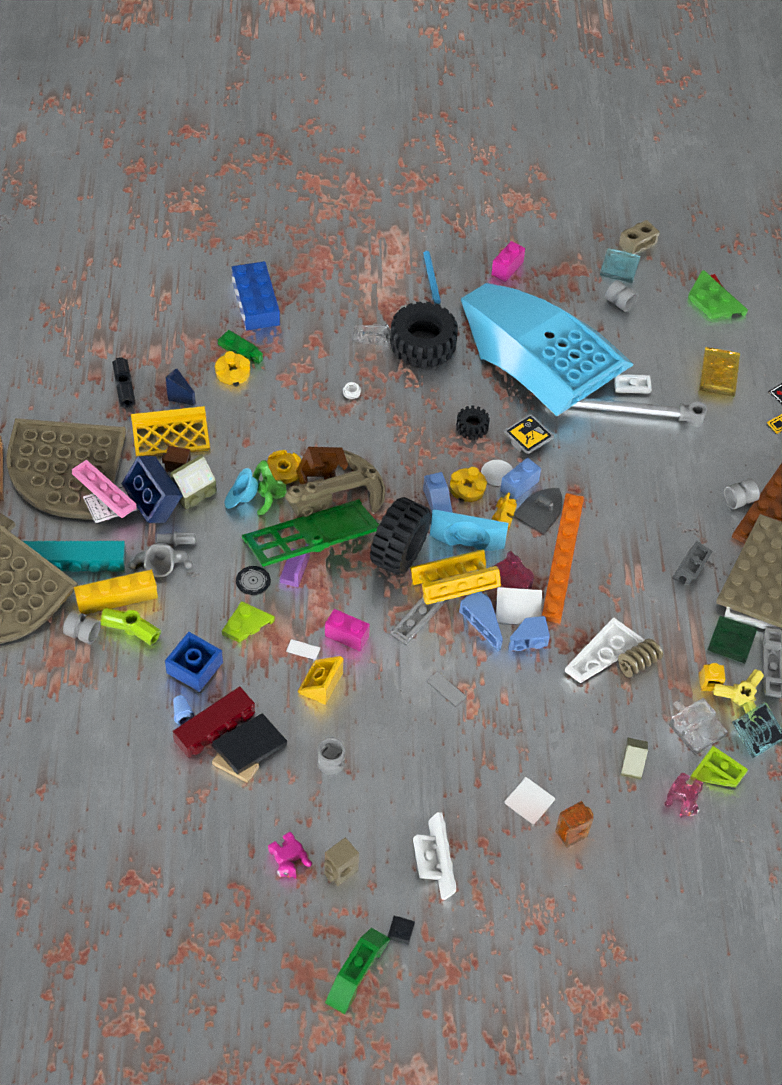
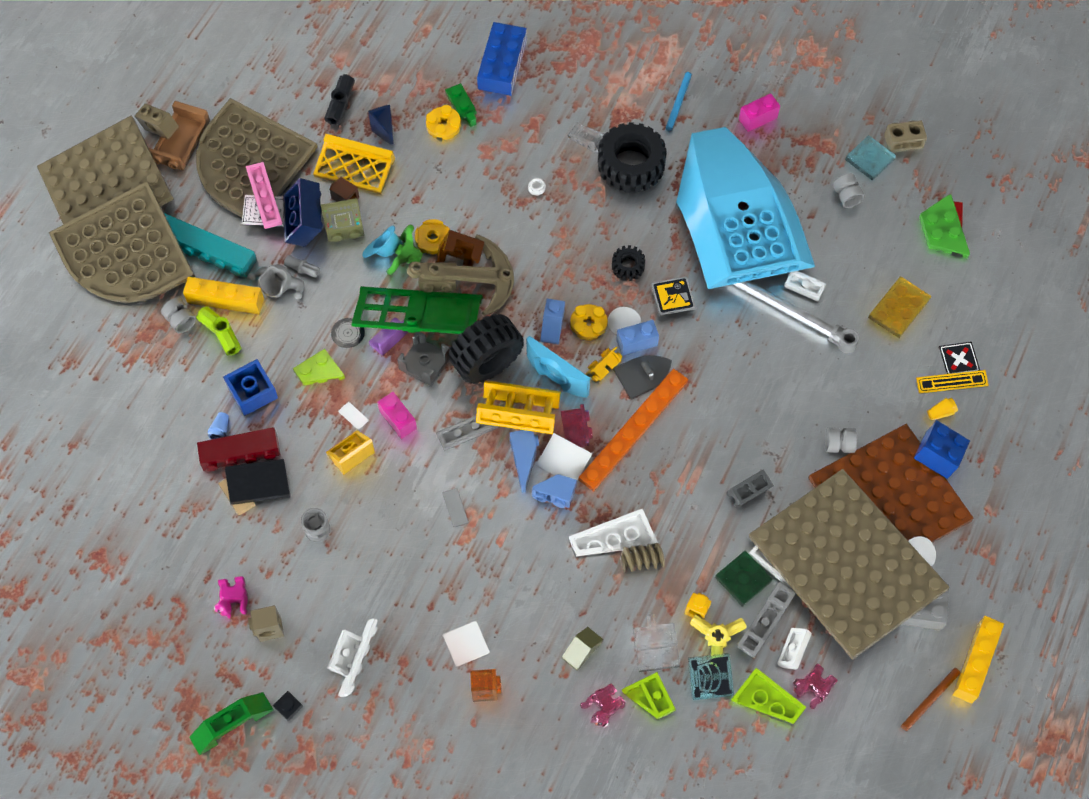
camera: 30 degrees right, 10 degrees up
none -> dark grey panel [397,332,450,386]

